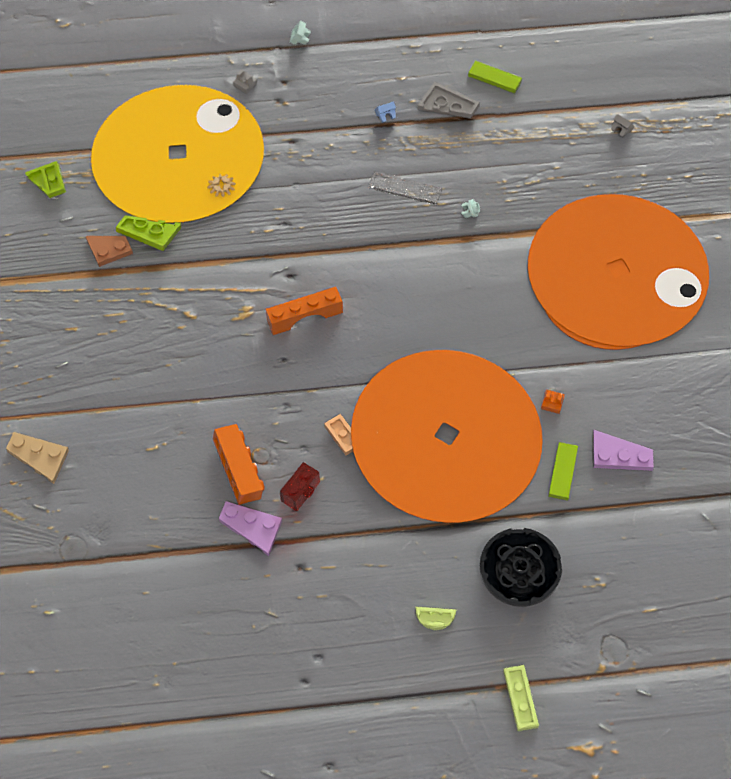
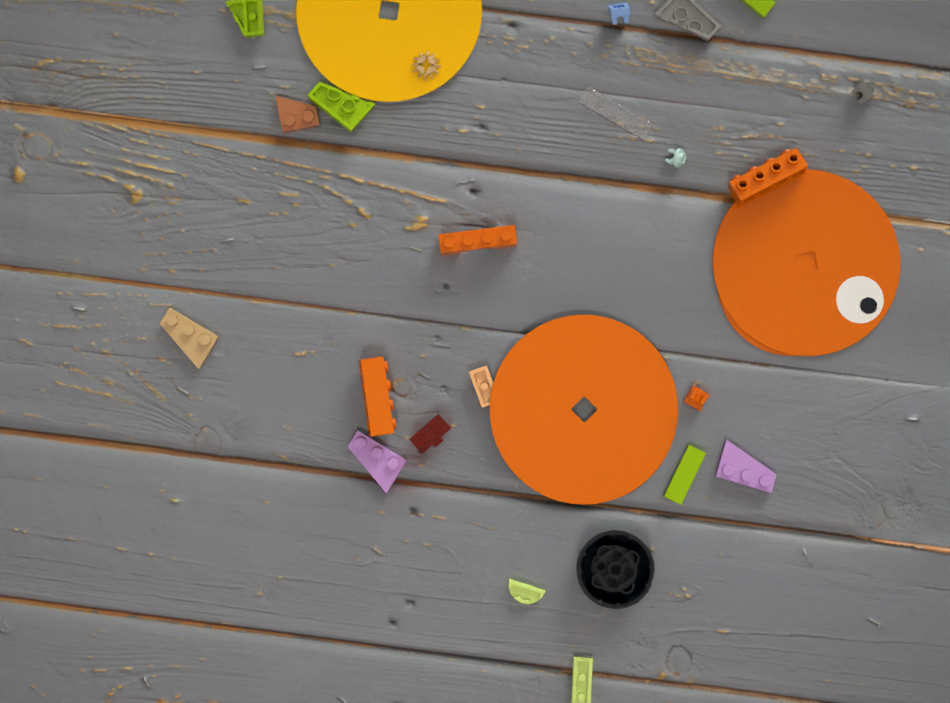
camera: 10 degrees right, 25 degrees up
none -> orange brick [728,147,808,208]

